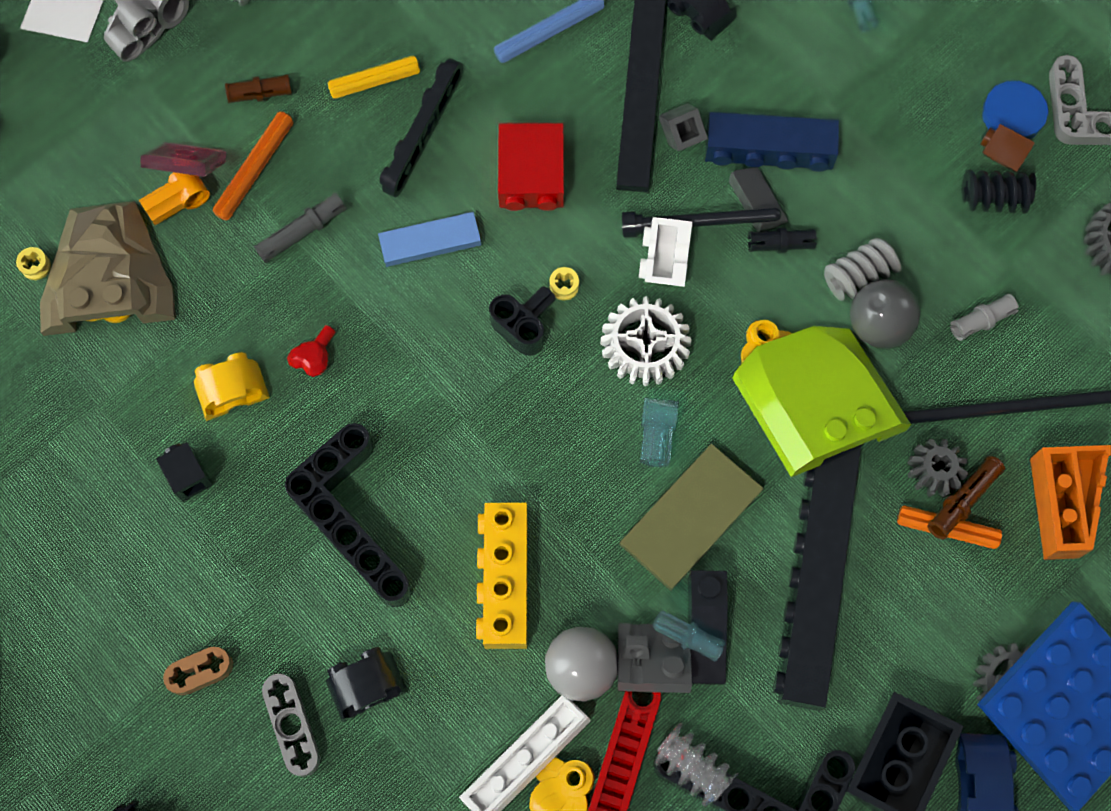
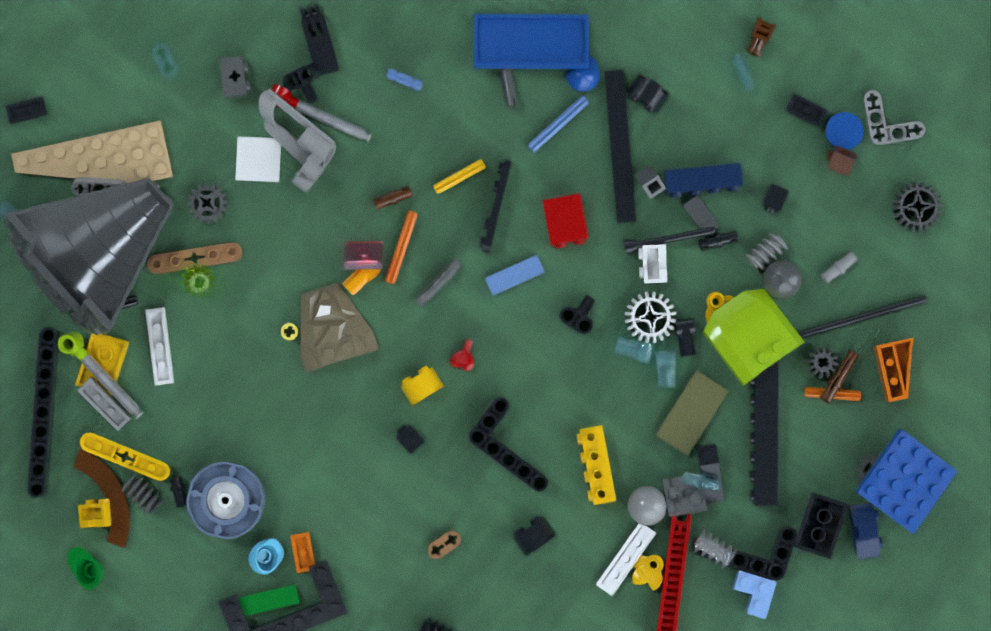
camera: 10 degrees left, 15 degrees up
light grey beam [262,674,321,777] -> none
light yellow bush [549,267,579,301] -> none
black piece [961,170,1036,214] -> none
none -> clear light blue piece [614,337,655,364]
none -> black piece [674,318,697,357]
none -> black brick [761,183,789,215]
none -> black plate [785,93,828,128]

